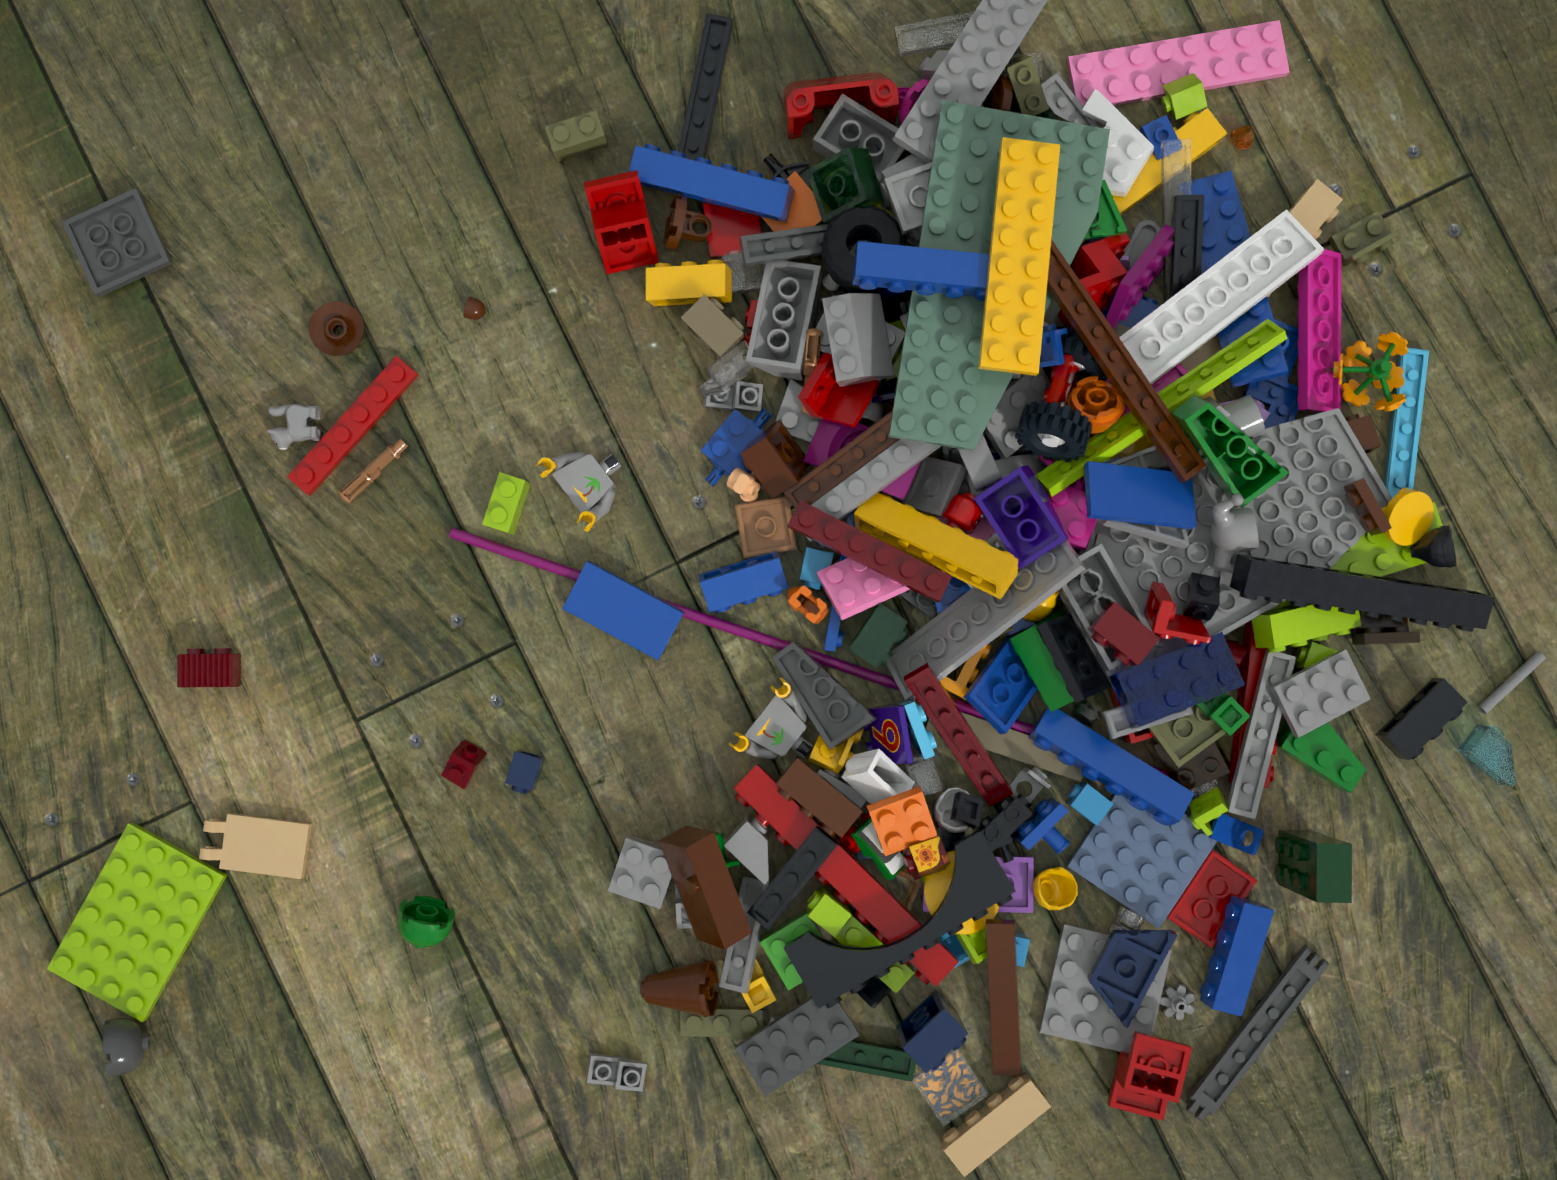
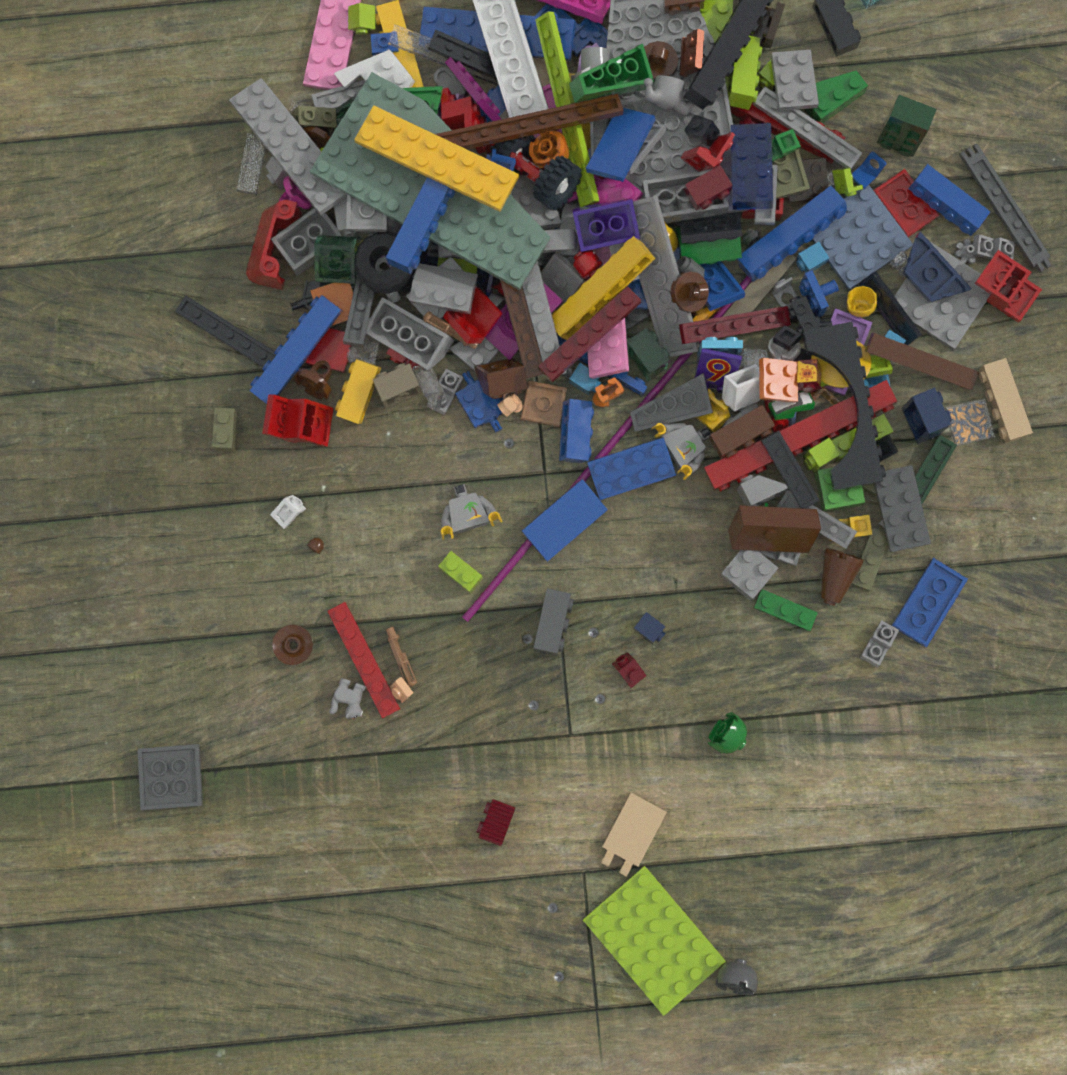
camera: 65 degrees left, 5 degrees down
none -> white bracket [270,495,306,529]
none -> light nougat plate [390,677,413,703]
none -> dark grey brick [533,588,574,656]
none -> blue plate [587,437,676,500]
none -> reddish brown tile [644,41,678,81]
none -> reddish brown tile [670,271,709,312]
none -> dark grey brick [676,256,705,277]
none -> copper plate [679,29,704,77]
none -> green plate [754,589,818,632]
none -> black plate [859,271,922,346]
none -> blue tile [891,558,968,648]
none -> light grey slope [972,234,1015,259]

